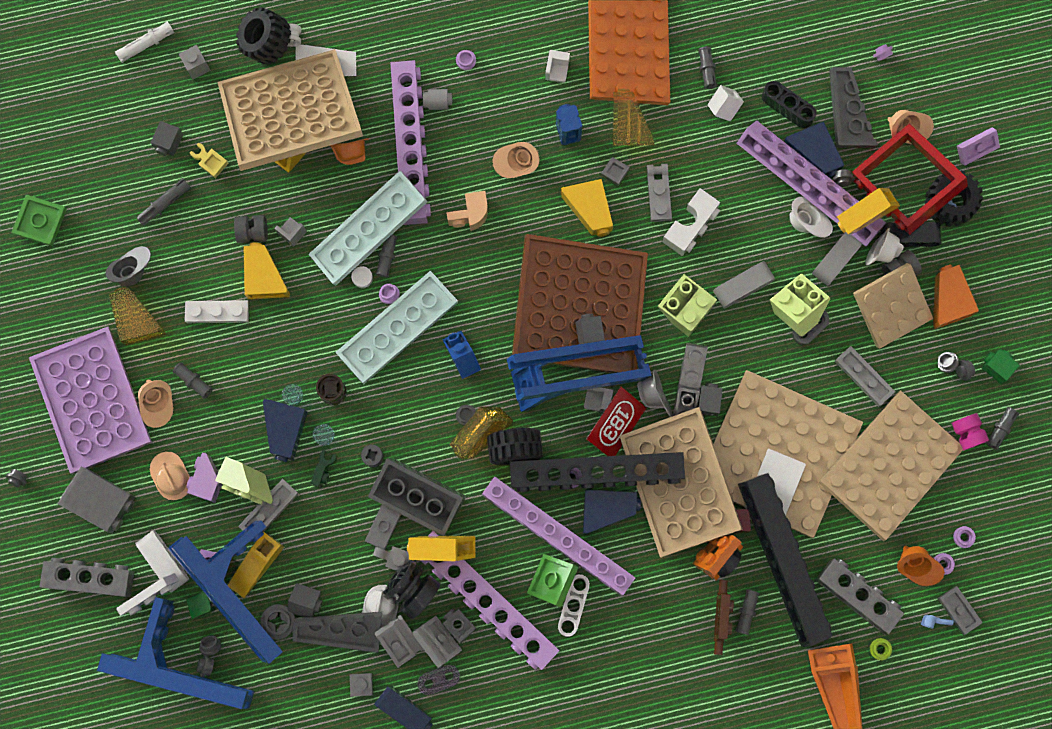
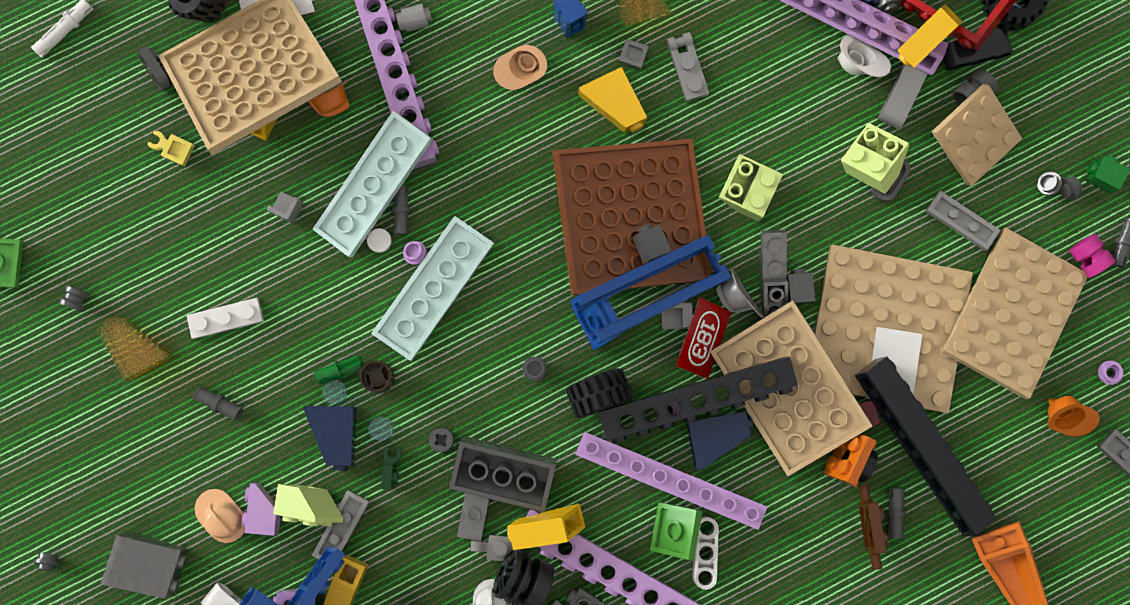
camera: 20 degrees left, 5 degrees up
lavender plate [29,327,152,475] -> none
dark grey piece [106,246,151,287] -> none
dark grey axle [137,178,191,225] -> none
light nougat piece [138,380,173,428] -> none
dark grey brick [151,121,184,156] -> none
light grey brick [179,45,211,79] -> none
dark grey wheel [234,215,268,243] -> none
yellow slope [244,242,290,299] -> none
blue slope [442,331,481,379] -> none
light nougat brick [447,191,488,231] -> none
clear yellow slope [449,407,513,459] -> none
white arch [662,188,720,256] -> none
light grey beam [713,261,775,309] -> none
flat silver brick [815,559,904,635] -> none
white piece [866,228,904,266] -> none
lime plate [870,638,892,660] -> none
light blue hand [921,615,953,629] -> none
orange slope [933,264,979,329] -> none
lavender plate [934,553,955,575] -> none
none -> dark grey wheel [59,285,90,312]
none -> dark grey plate [137,46,171,91]
none -> green axle [314,356,364,385]

